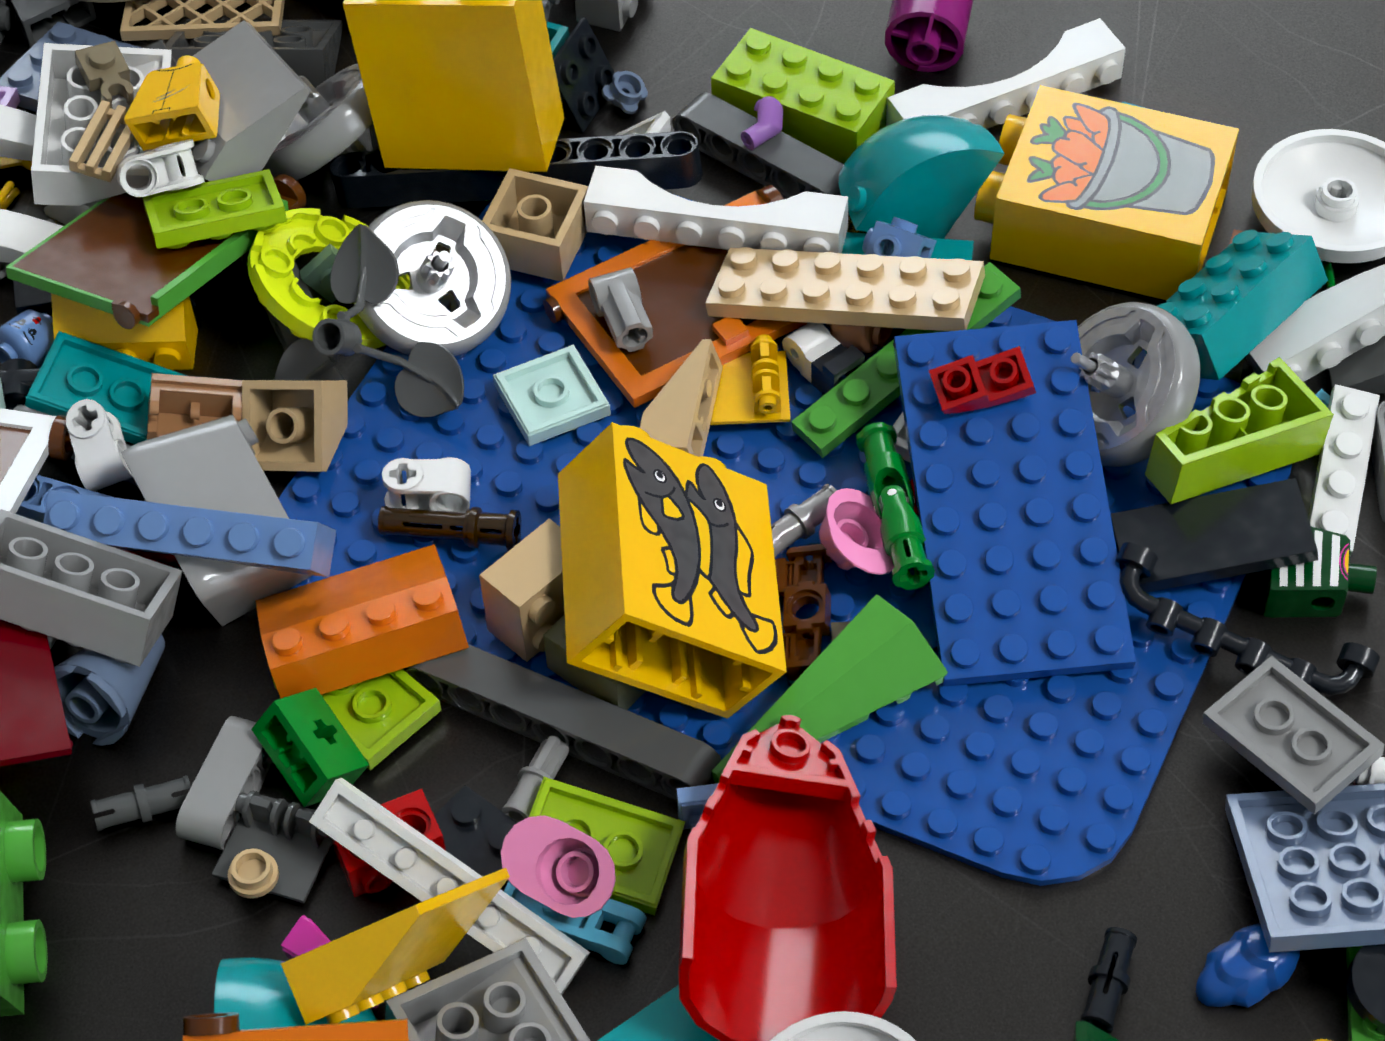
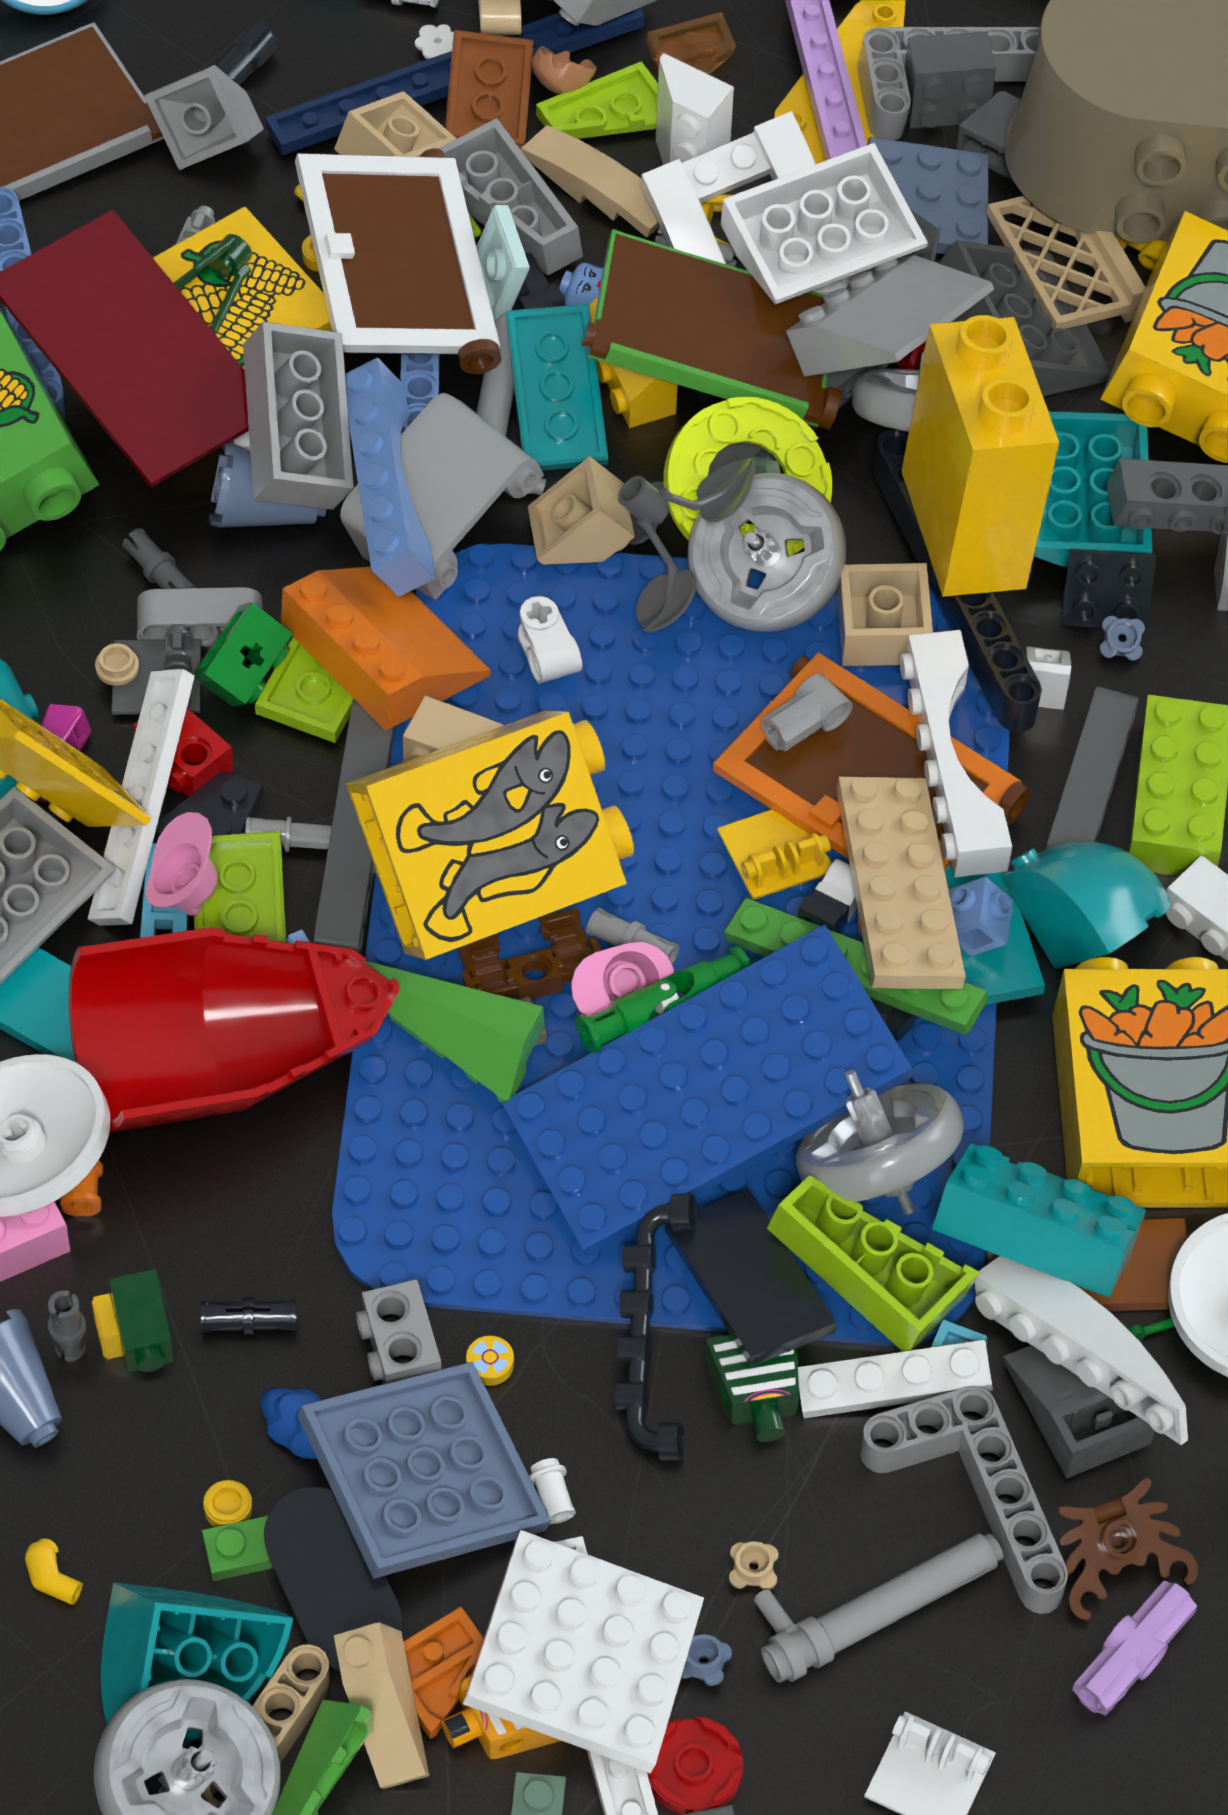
camera: 65 degrees right, 5 degrees up
white piece [66,399,133,492] -> none
tan tile [69,100,134,182] -> none
dark tan plate [75,40,134,109] -> none
white piece [116,139,205,197] -> none
yellow torso [124,55,220,151] -> none
lime plate [142,169,287,249] -> none
medium nougat hinge [147,373,242,440] -> none
dark brown pin [378,506,521,551] -> none
light aqua tile [493,344,611,446] -> none
tan slope [640,339,723,456] -> none
medium lavender arm [741,96,783,150] -> none
red slope [929,346,1036,414] -> none
light grey plate [1203,656,1385,815] -> none
none -> light grey brick [355,1279,441,1385]
none -> yellow tile [466,1336,514,1386]

